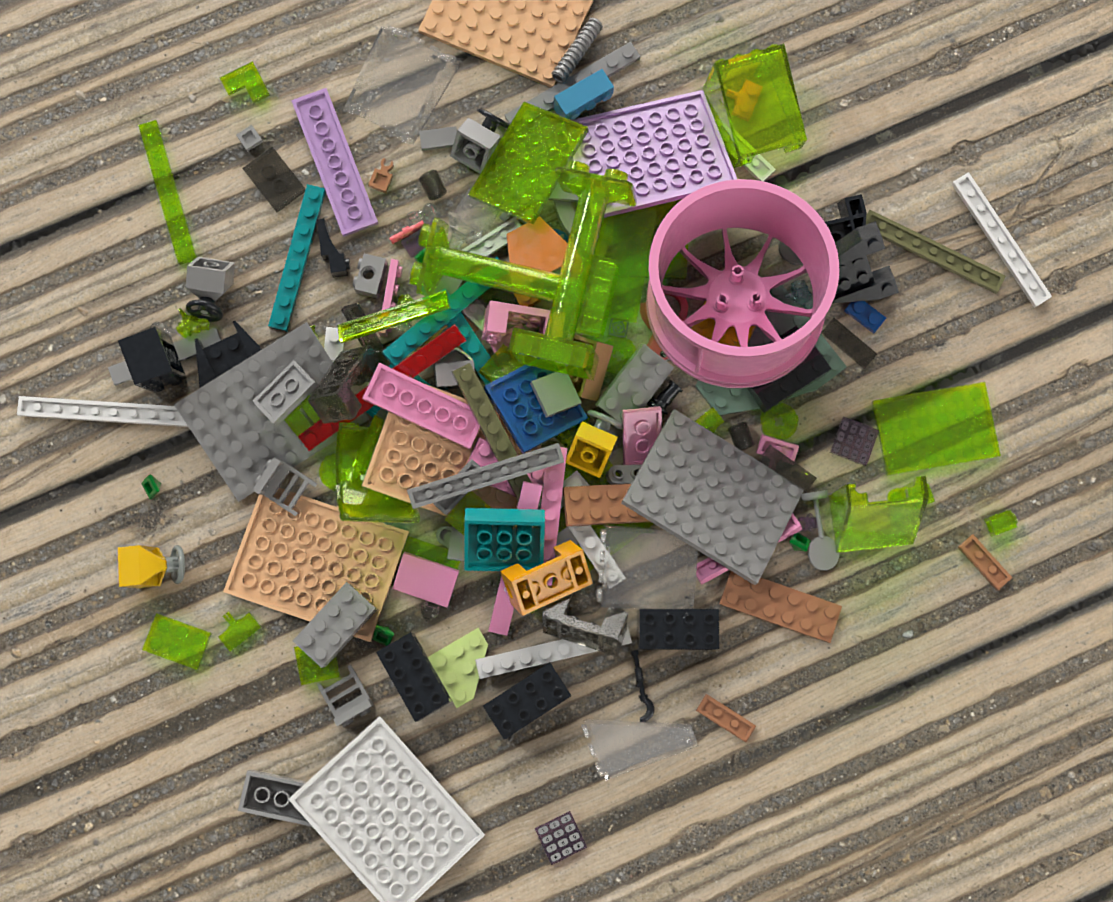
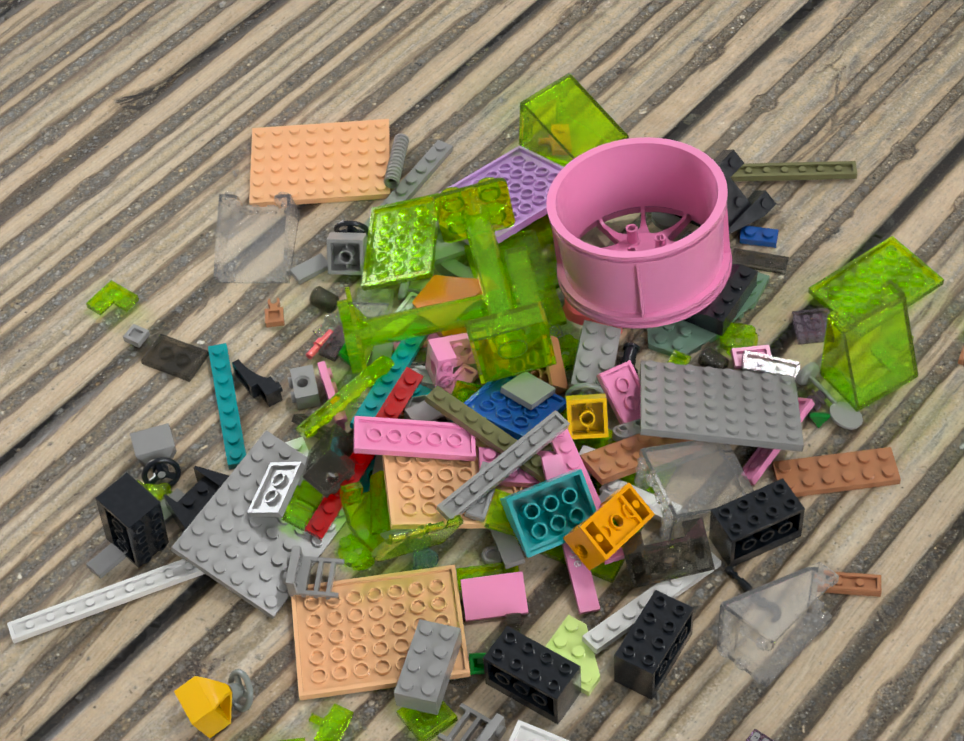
camera: 20 degrees left, 30 degrees down
clear neon green plate [138,120,197,265] -> none
green slope [141,474,161,499] -> none
lavender plate [291,88,378,237] -> none
dark azure slope [554,69,614,121] -> none
white plate [952,172,1052,308] -> none

